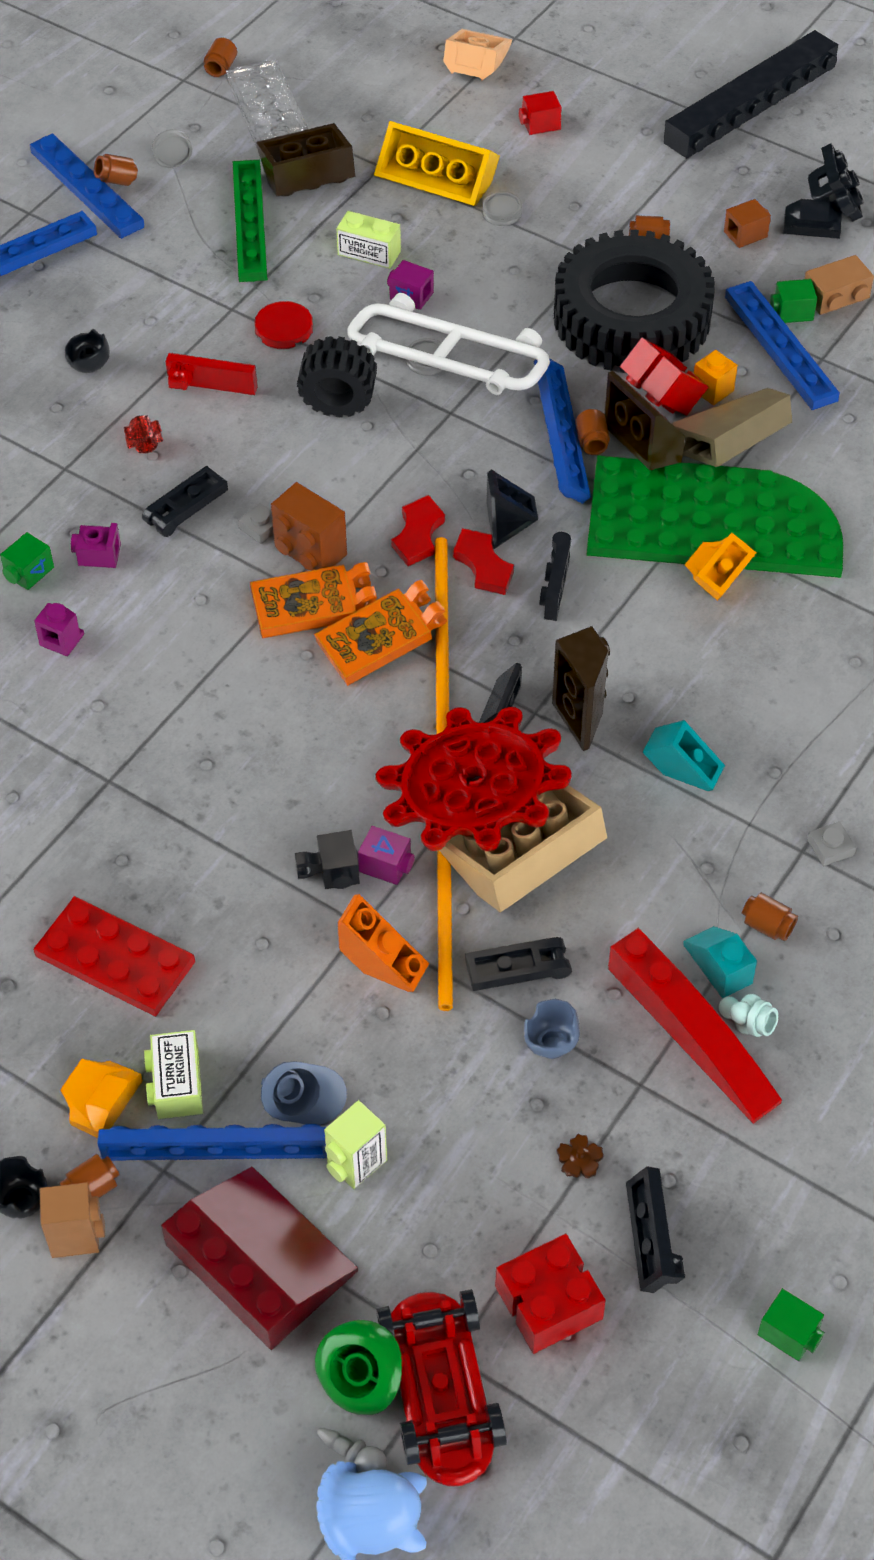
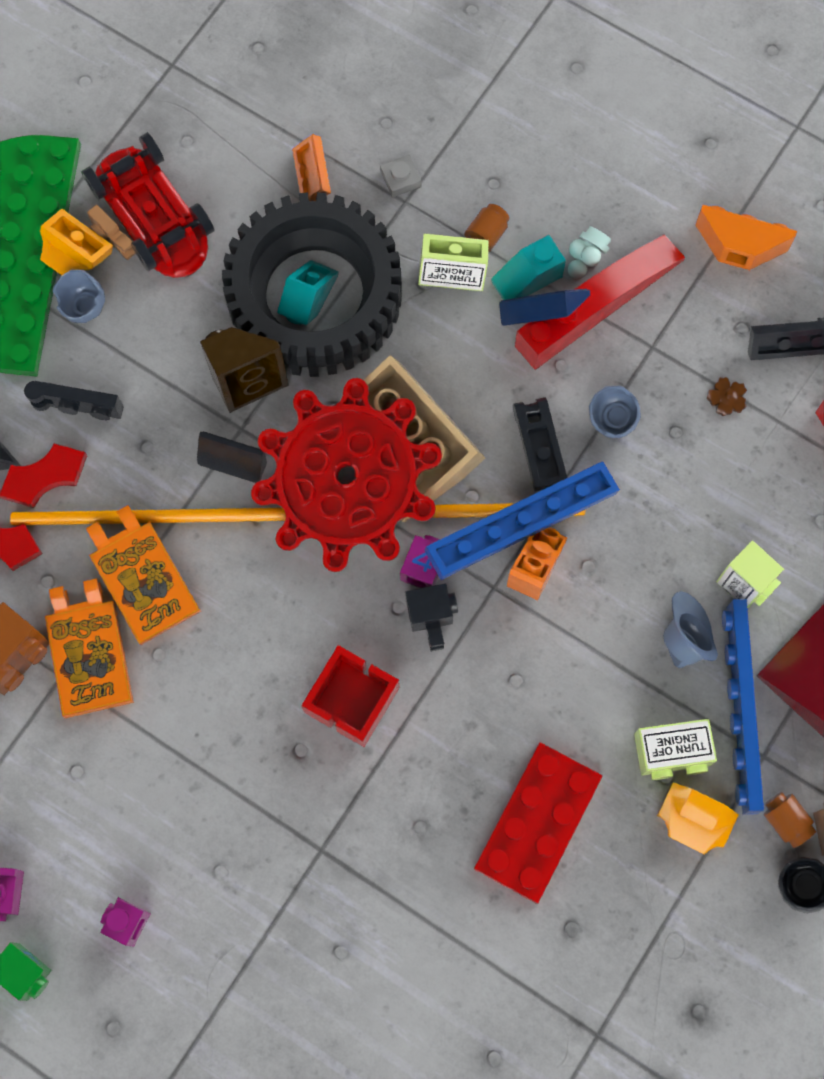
camera: 90 degrees left, 20 degrees up
none -> sand blue hair [53,270,105,323]
none -> red piece [81,132,215,278]
none -> medium nougat plate [87,204,135,260]
none -> black tyre [222,192,402,377]
none -> orange plate [292,134,331,201]
none -> red piece [301,645,400,748]
none -> brick [418,234,489,291]
none -> blue plate [424,461,620,580]
none -> dark blue slope [499,289,590,326]
none -> orange slope [696,204,797,270]

